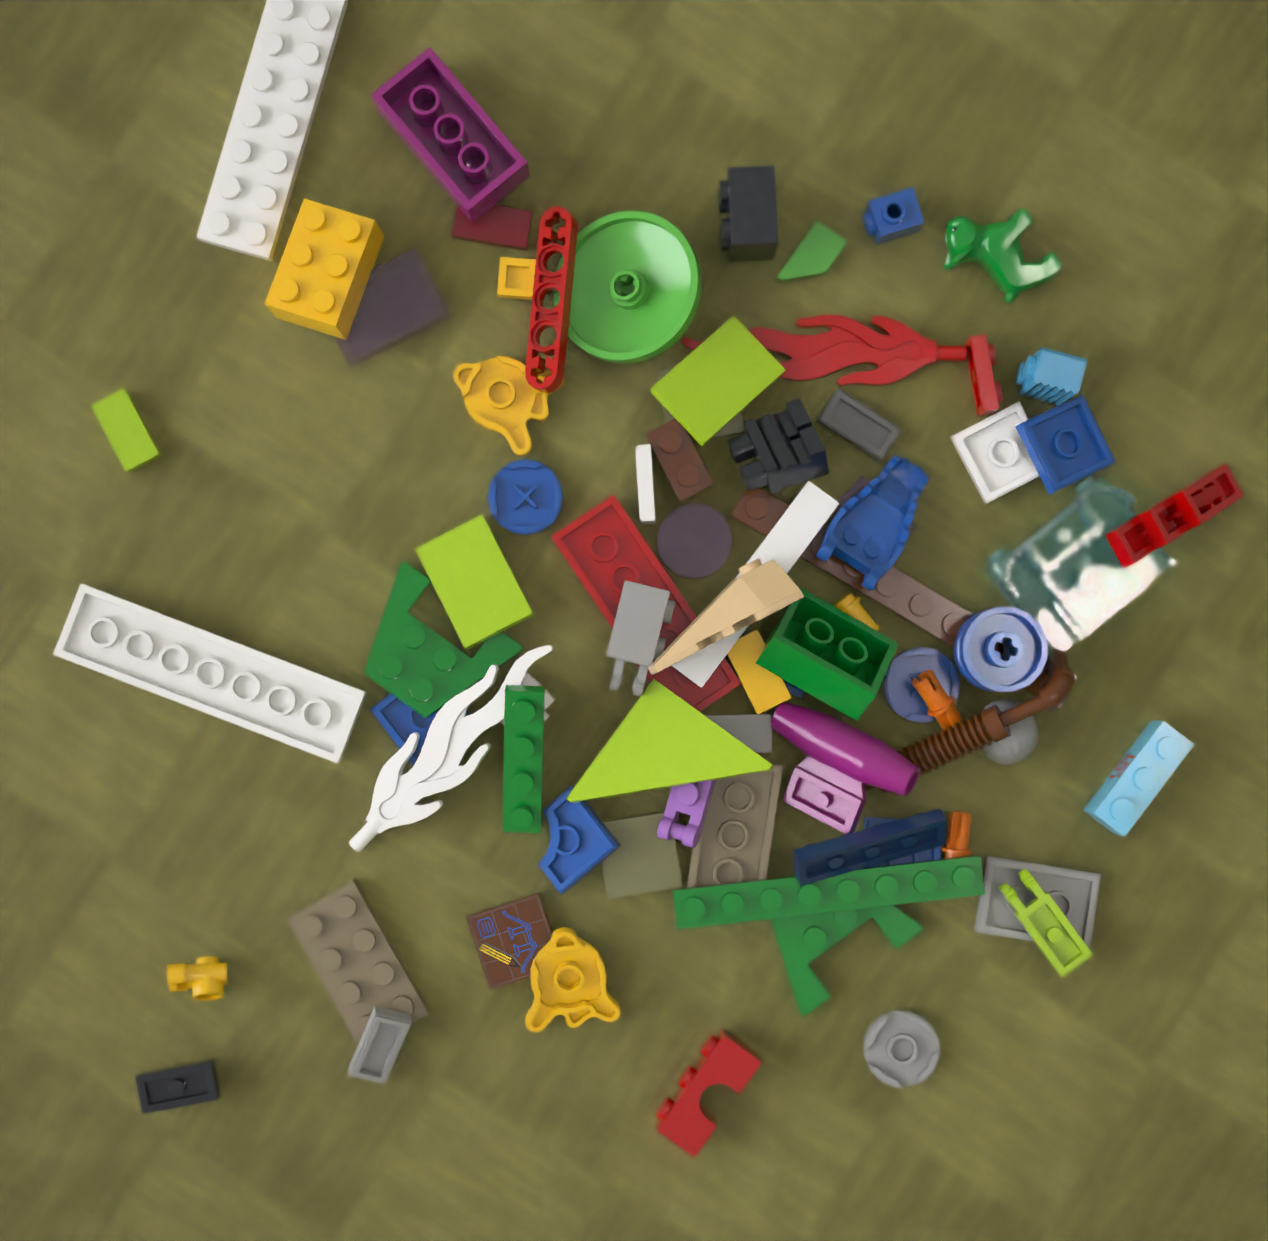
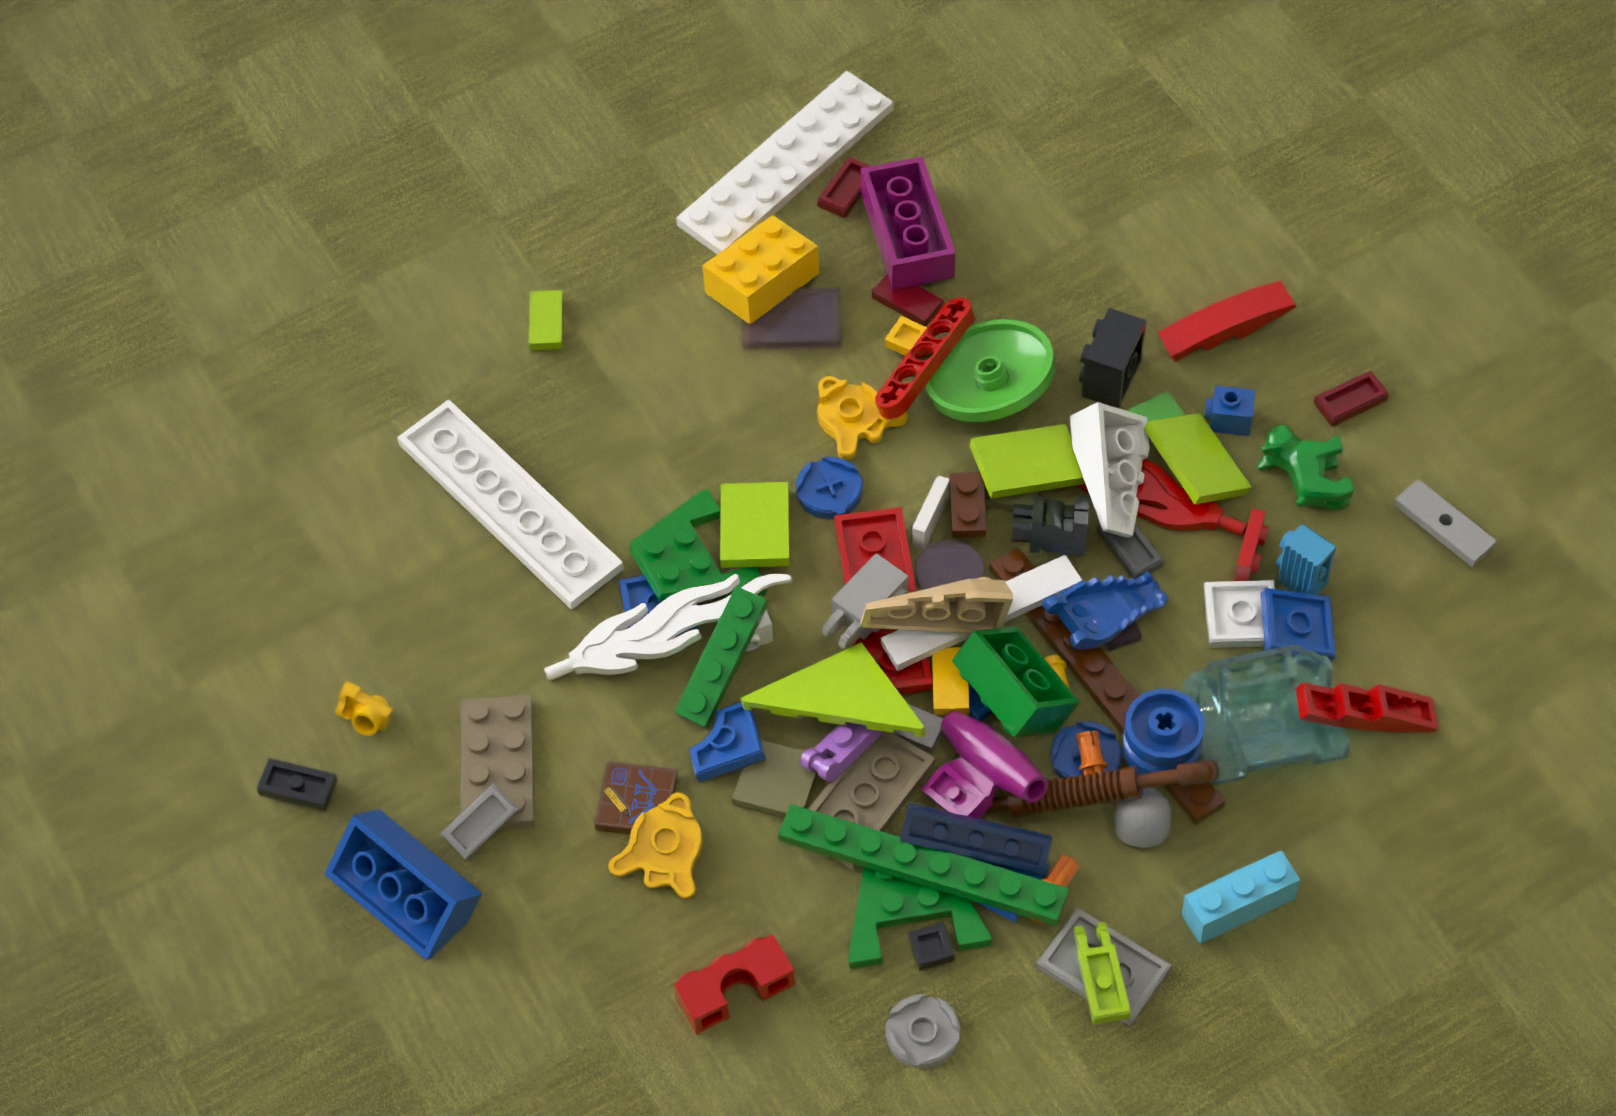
camera: 25 degrees right, 30 degrees down
none -> blue slope [324,809,482,960]
none -> dark red tile [817,156,871,219]
none -> black tile [908,923,955,971]
none -> white wedge [1070,402,1150,538]
none -> lime tile [1144,413,1252,504]
none -> red slope [1158,280,1296,362]
none -> dark red tile [1314,370,1389,427]
none -> light grey tile [1394,479,1497,568]

